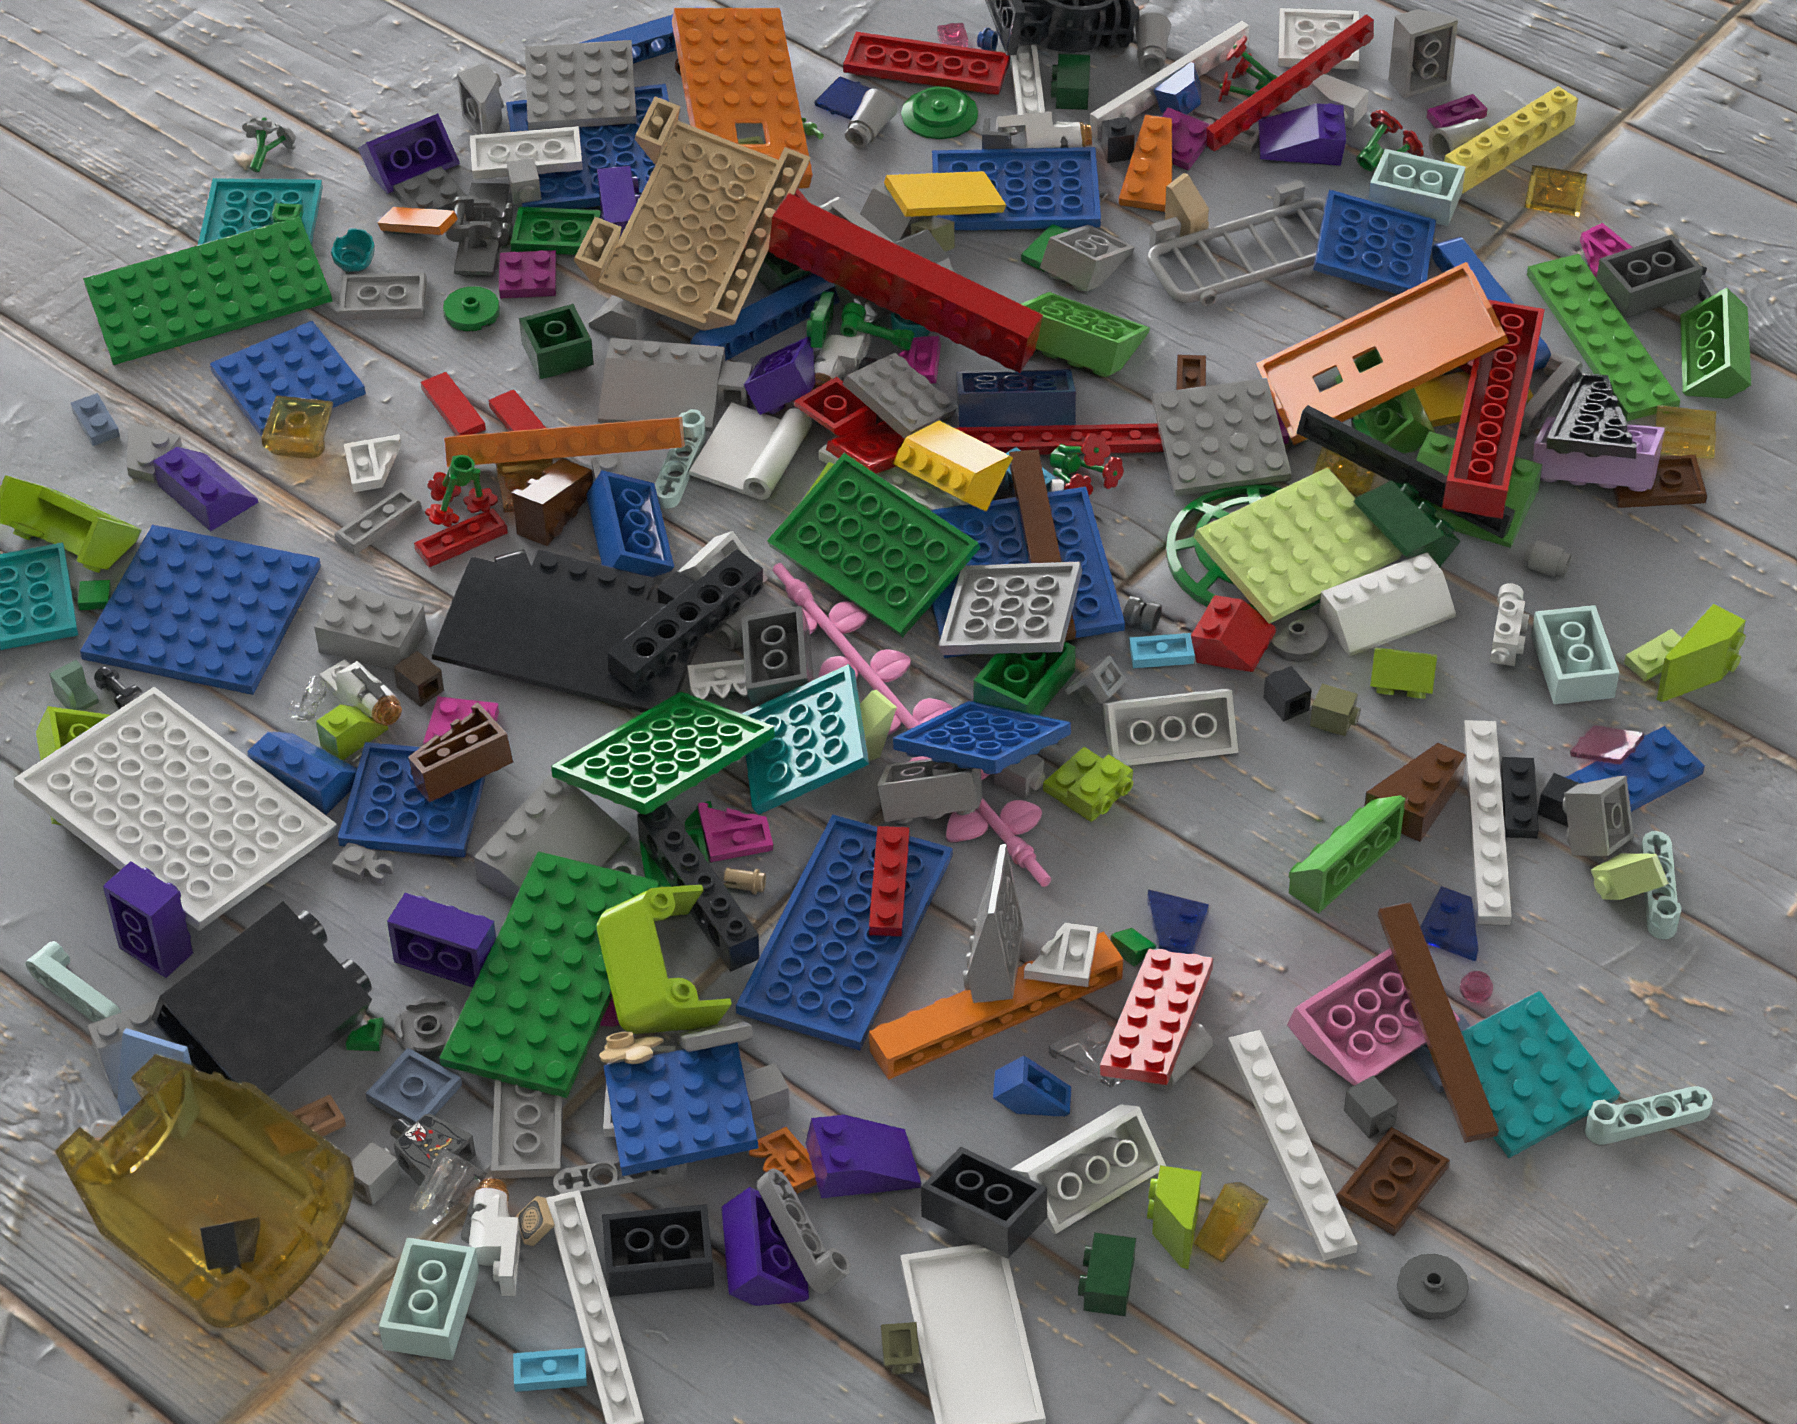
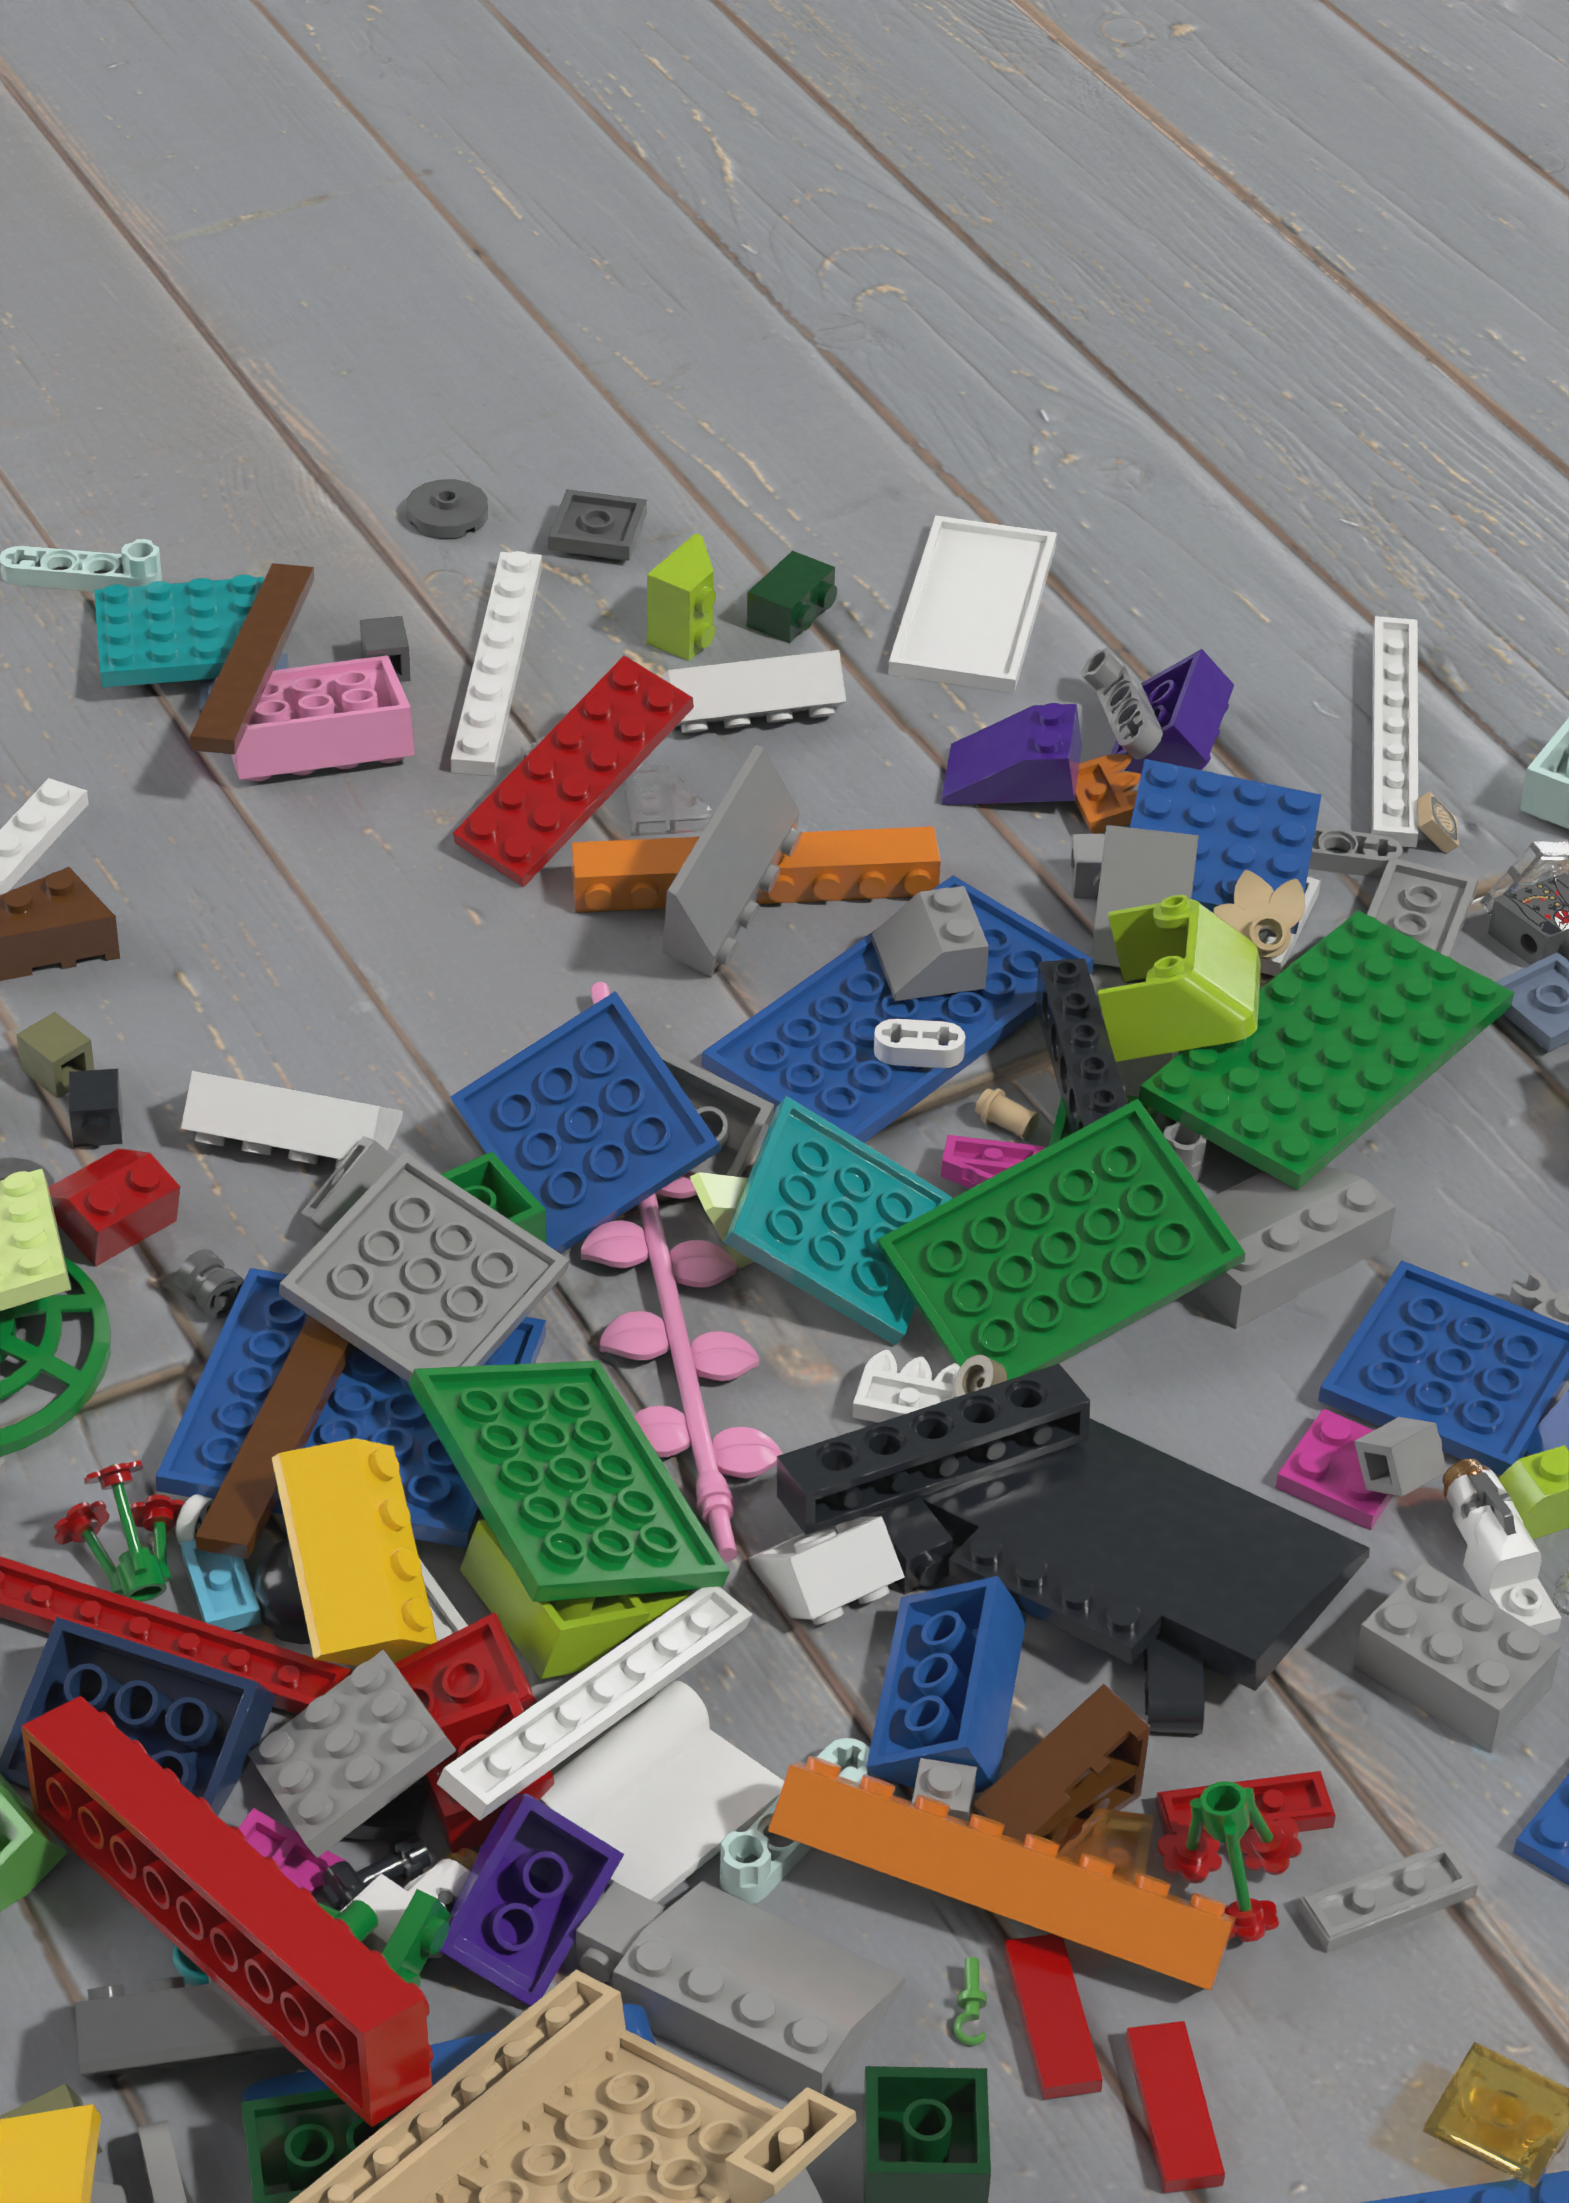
camera: 160 degrees left, 5 degrees down
white wing [344,434,401,493] -> none
dark purple brick [387,893,496,988] -> none
dark brown brick [394,651,444,707] -> none
flat silver plate [394,998,459,1058] -> none
reddish brown wedge [408,702,513,802] -> none
white plate [461,1179,521,1296] -> none
medium azure plate [513,1348,587,1392] -> none
black brick [602,1204,715,1297] -> none
dark grey brick [741,606,814,708] -> none
red plate [869,826,910,936] -> none
olive bracket [880,1322,921,1375] -> none
black brick [921,1147,1047,1259] -> none
blue slope [993,1055,1071,1117] -> none
white wing [1024,923,1098,987] -> none
lime plate [1043,747,1134,822] -> none
green slope [1110,928,1157,967] -> none
medium azure plate [1129,633,1195,668] -> none
clear blue wing [1147,889,1209,954] -> none
clear yellow slope [1193,1182,1269,1262] -> none
bright green slope [1288,795,1405,914] -> none
reddish brown tile [1336,1127,1450,1236] -> none
clear blue wing [1420,886,1479,962] -> none
clear pink plate [1459,971,1493,1003] -> none
none -> white plate [437,1587,753,1821]
none -> dark grey plate [548,489,647,560]
none -> light grey slope [872,886,989,1001]
none -> white beam [874,1019,966,1068]
none -> bright green hand [953,1957,987,2046]
none -> dark tan tile [954,1355,1007,1397]
none -> light grey brick [1354,1417,1447,1497]

